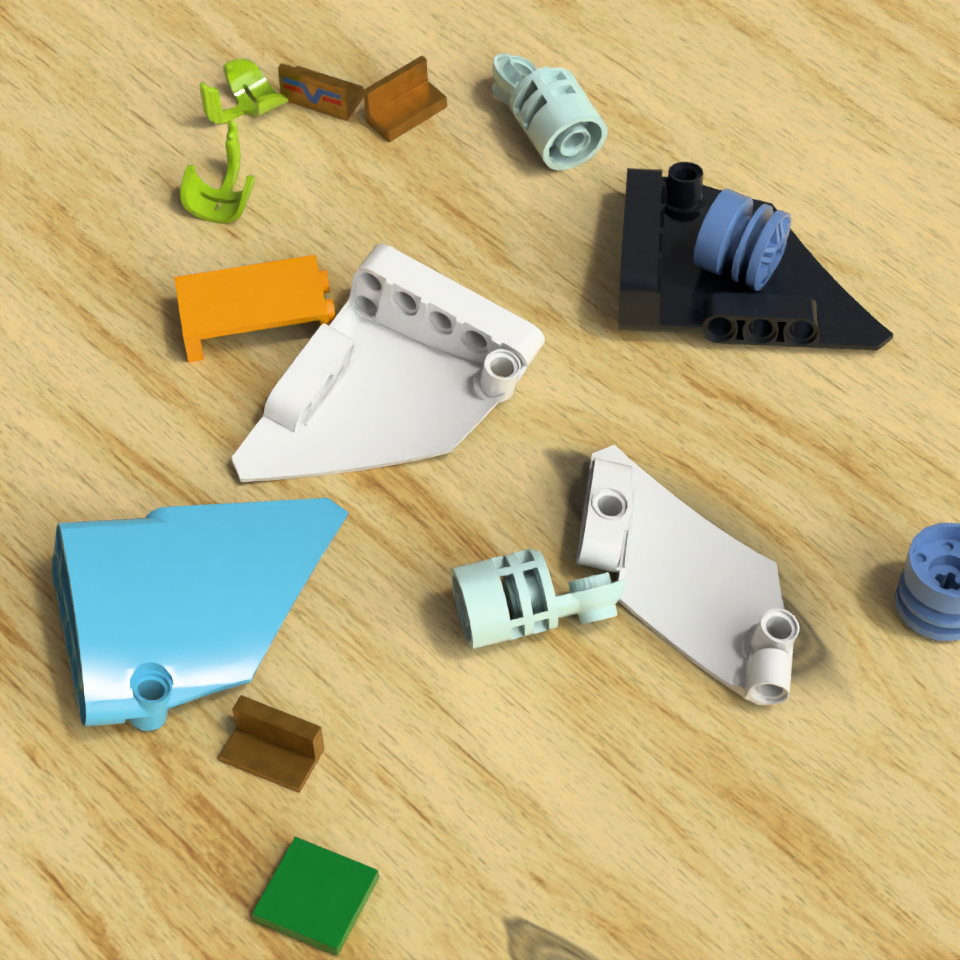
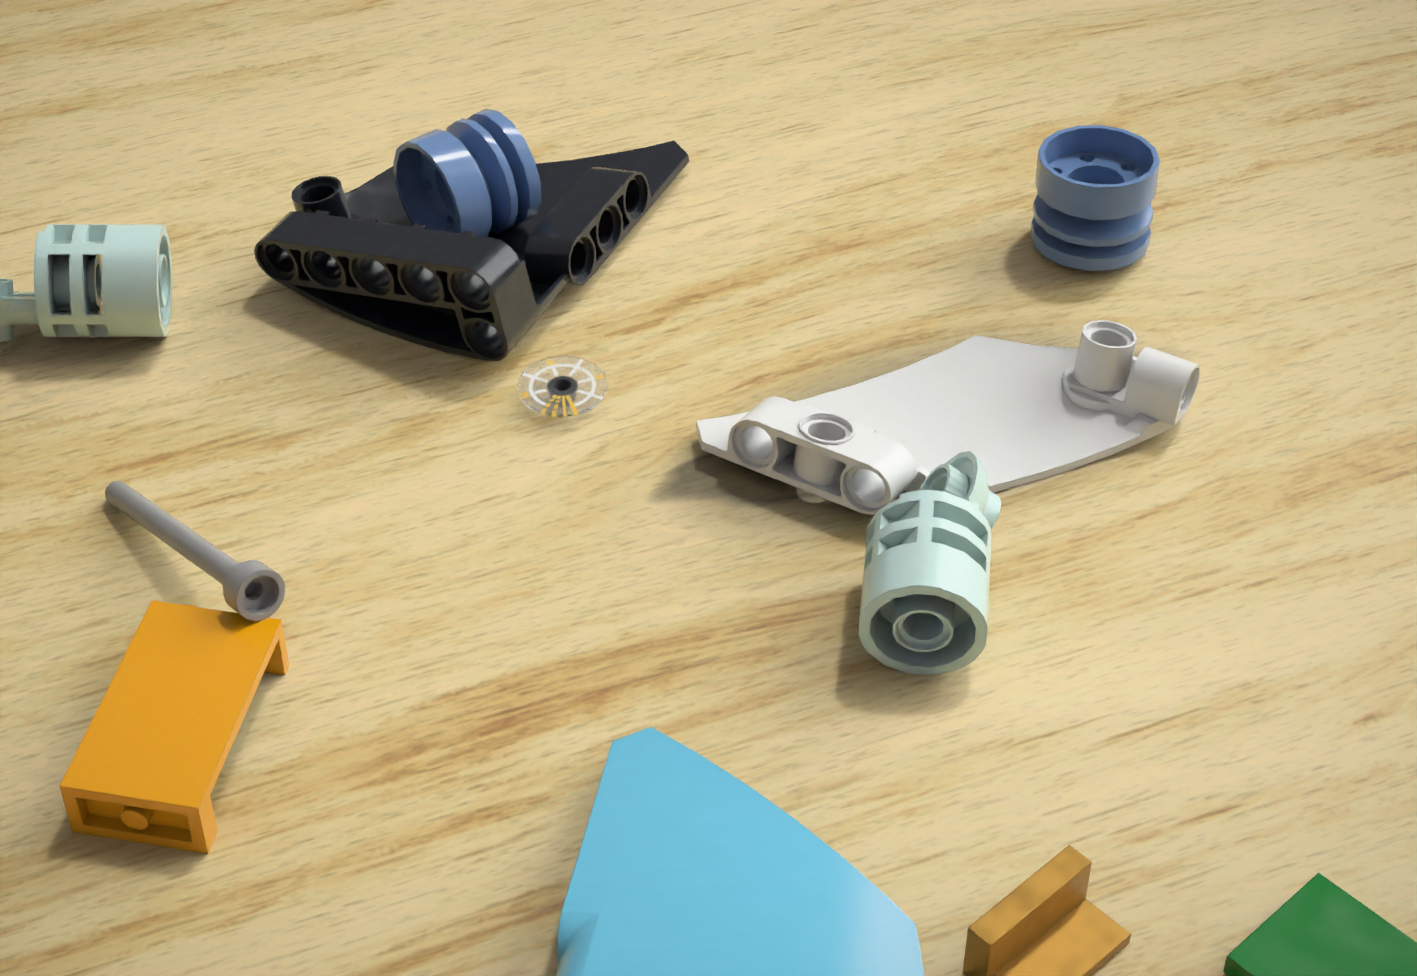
camera: 70 degrees left, 10 degrees down
white panel [231,244,545,482] -> none
none -> light grey piece [105,481,285,621]
none -> clear piece [517,355,608,417]

